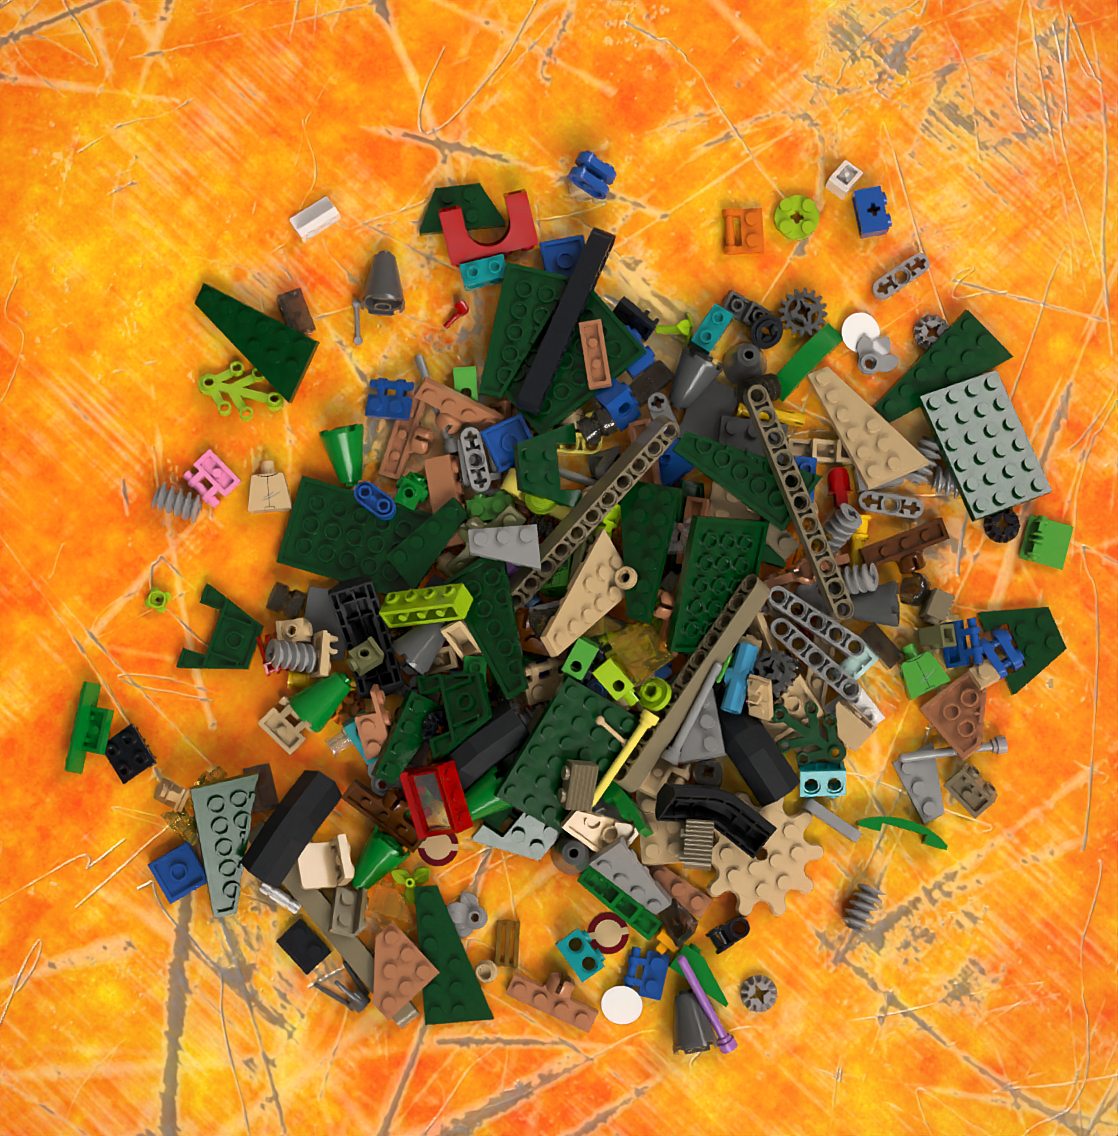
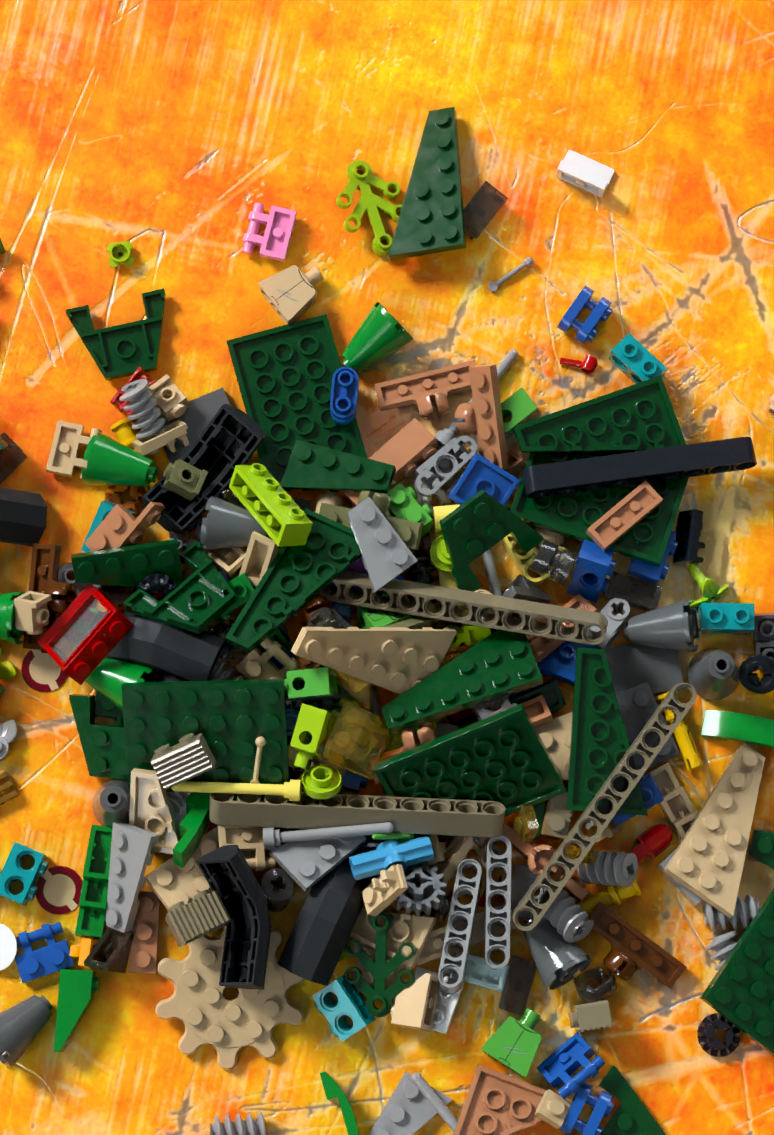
camera: 60 degrees right, 5 degrees down
light grey piece [151,482,202,523] -> none
clear smoke wheel [266,581,307,619] -> none
clear bush [325,728,354,757] -> none
dark grey cone [360,251,405,316] -> none
blue plate [365,377,414,421] -> none
green brick [394,471,429,511] -> none
dark green wing [419,183,505,236] -> none
red arch [438,189,539,267] -> none
blue plate [539,235,585,277] -> none
tan plate [615,566,637,589] -> none
medium lavender piece [677,955,738,1054] -> none
black piece [705,916,750,954] -> none
clear smoke piece [734,373,782,407] -> none
light grey gear [740,975,777,1012] -> none
light grey beam [801,797,862,843] -> none
light grey beam [857,491,923,520] -> none
olive brick [918,624,957,650] -> none
bright green hinge [1019,515,1074,570] -> none
none -> tan brick [14,591,52,635]
none -> clear yellow plate [514,805,539,843]
none -> blue brick [557,286,613,344]

